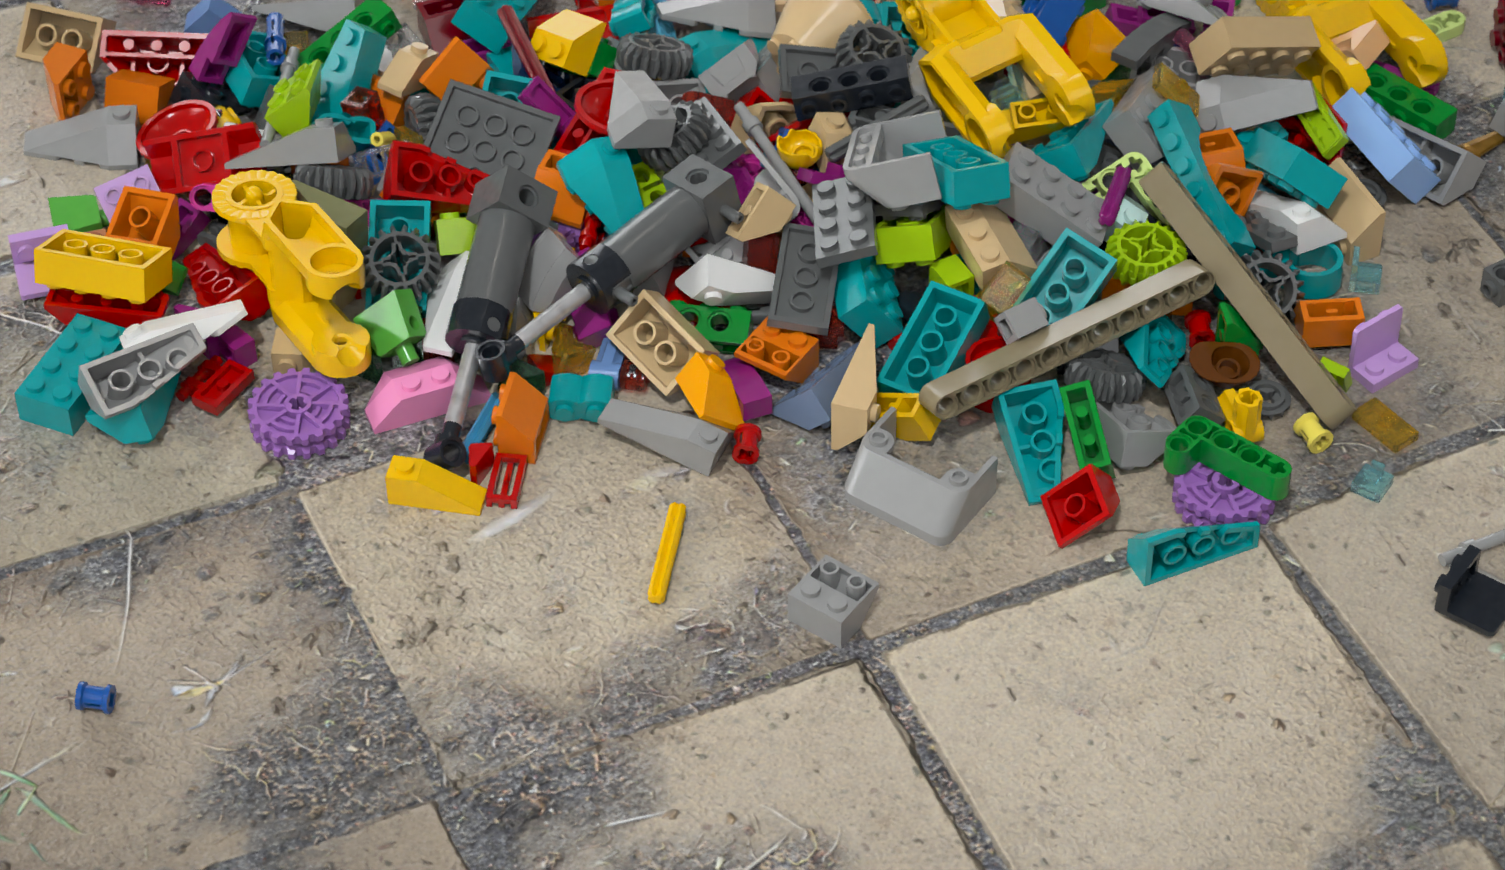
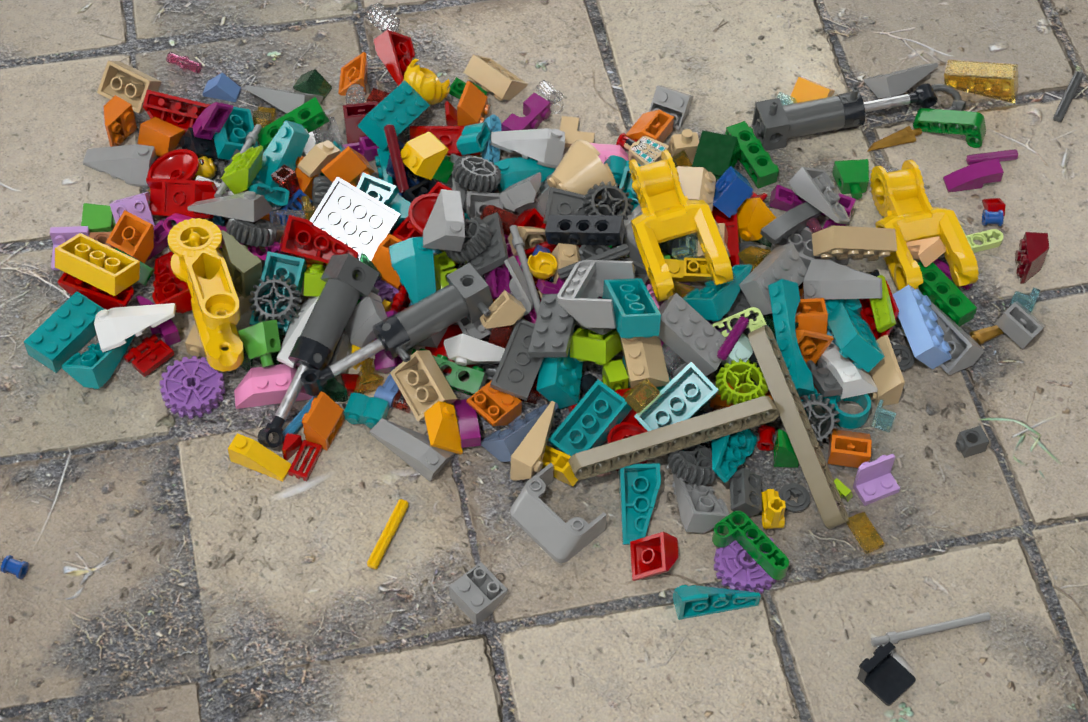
camera: 10 degrees right, 10 degrees up
light grey wedge [78,323,207,419] -> none
blue pin [264,12,287,66] -> none
light yellow arm [370,131,397,161] -> none
magenta tile [517,75,576,138] -> none
red bush [732,423,762,465] -> none
light grey brick [993,297,1049,345] -> none
green brick [1059,379,1116,479] -> none
clear yellow plate [1152,62,1200,117] -> none
reddish brown piece [1189,341,1260,390] -> none
light yellow bush [1293,412,1334,454] -> none
clear light blue tile [1350,460,1394,504] -> none

